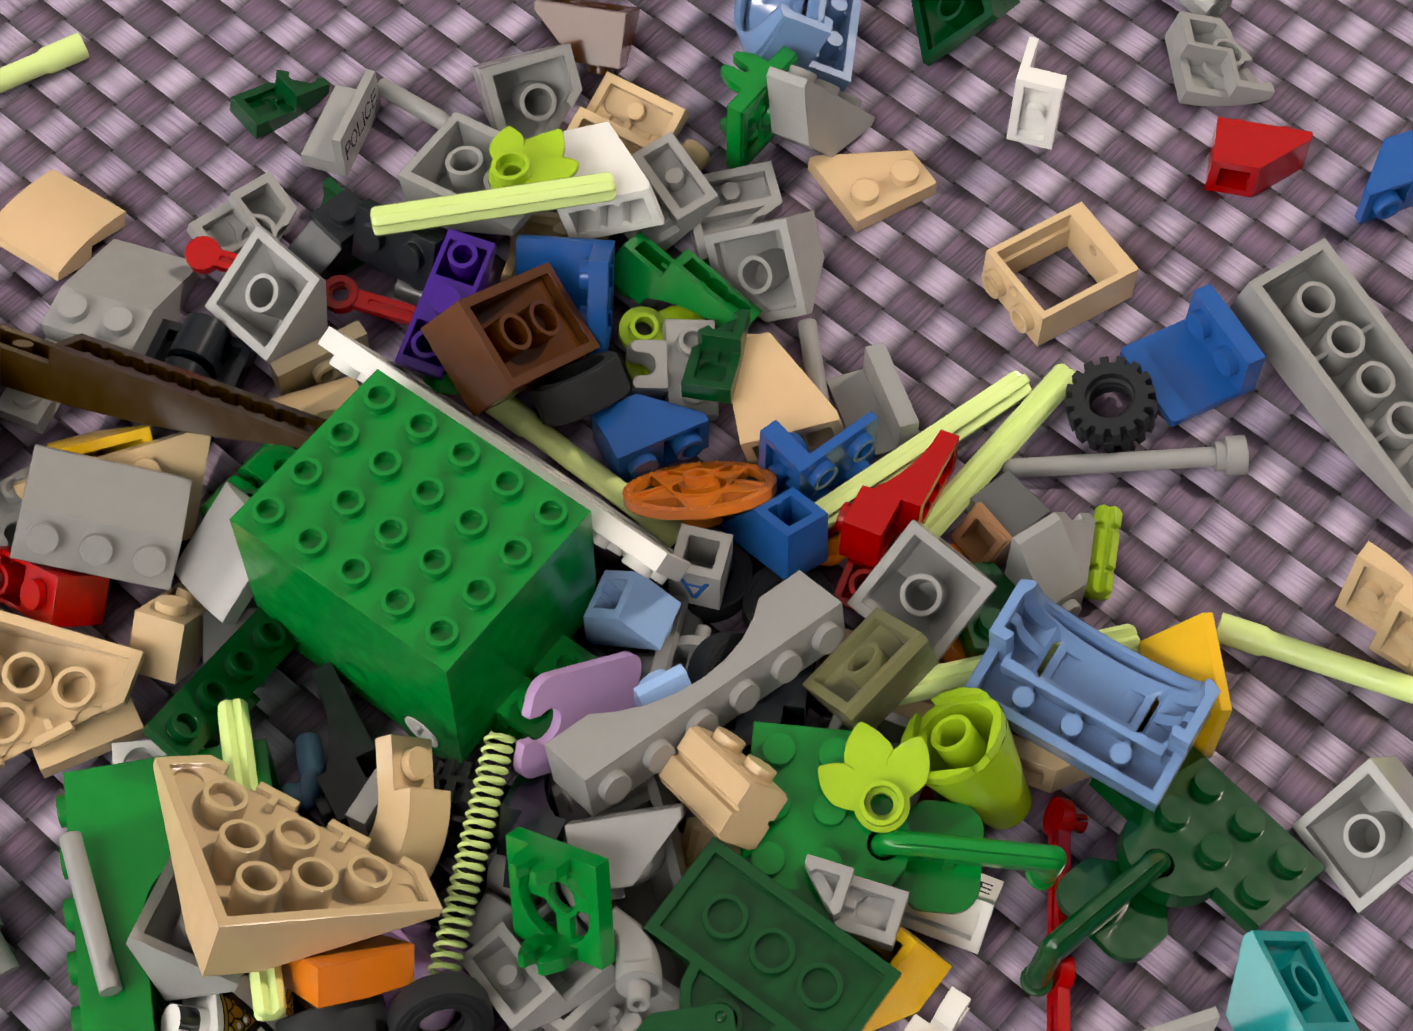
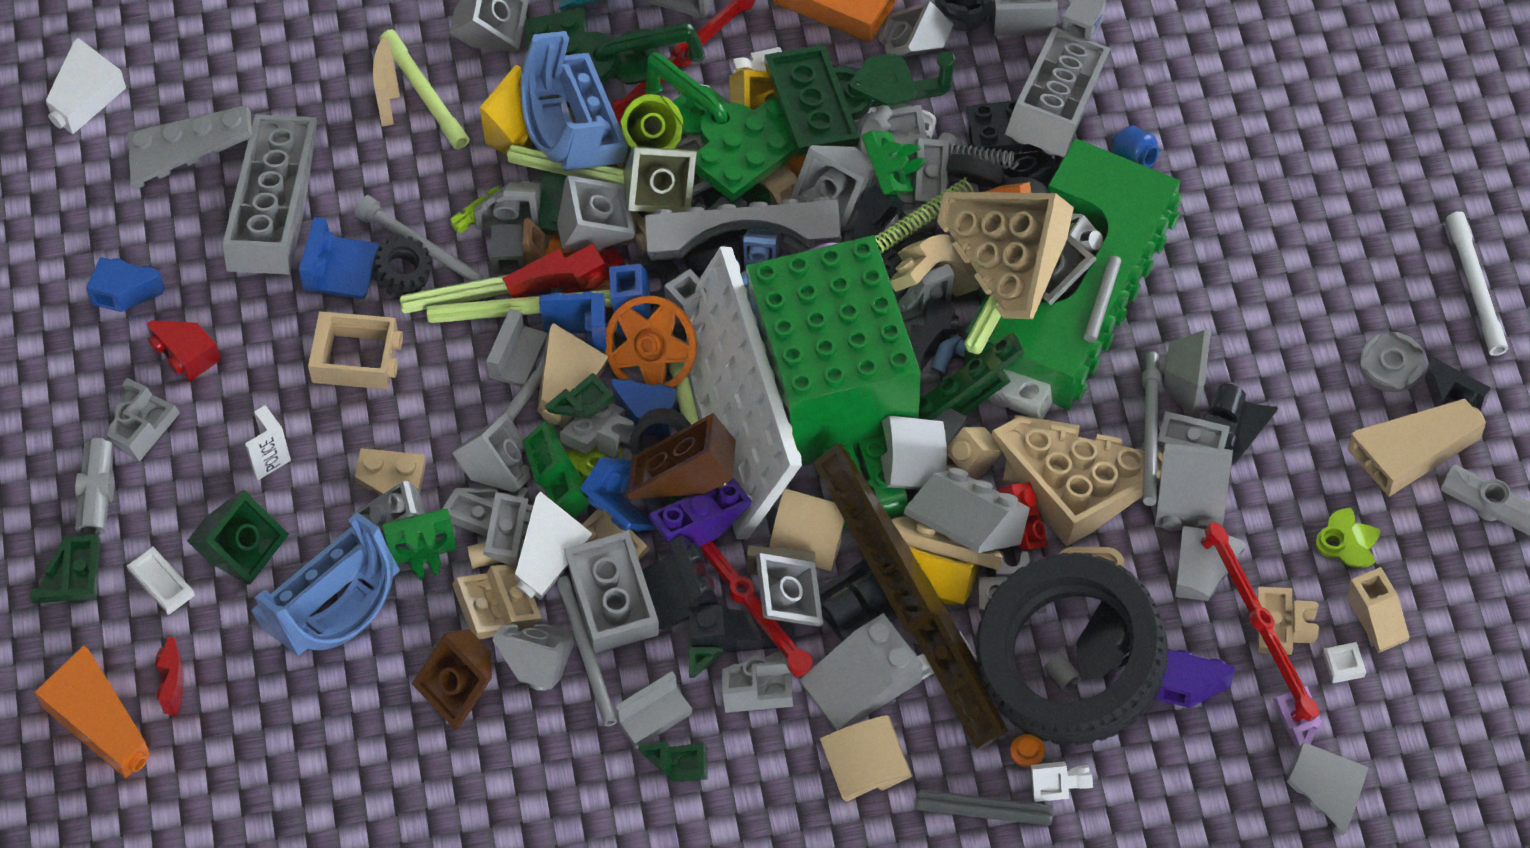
camera: 140 degrees left, 0 degrees up
yellowish green axle [370,172,616,236] -> none
lime plate [488,126,580,189] -> none
tan brick [659,725,788,851] -> none
light grey slope [805,854,909,952] -> none
lime plate [818,722,930,833] -> none

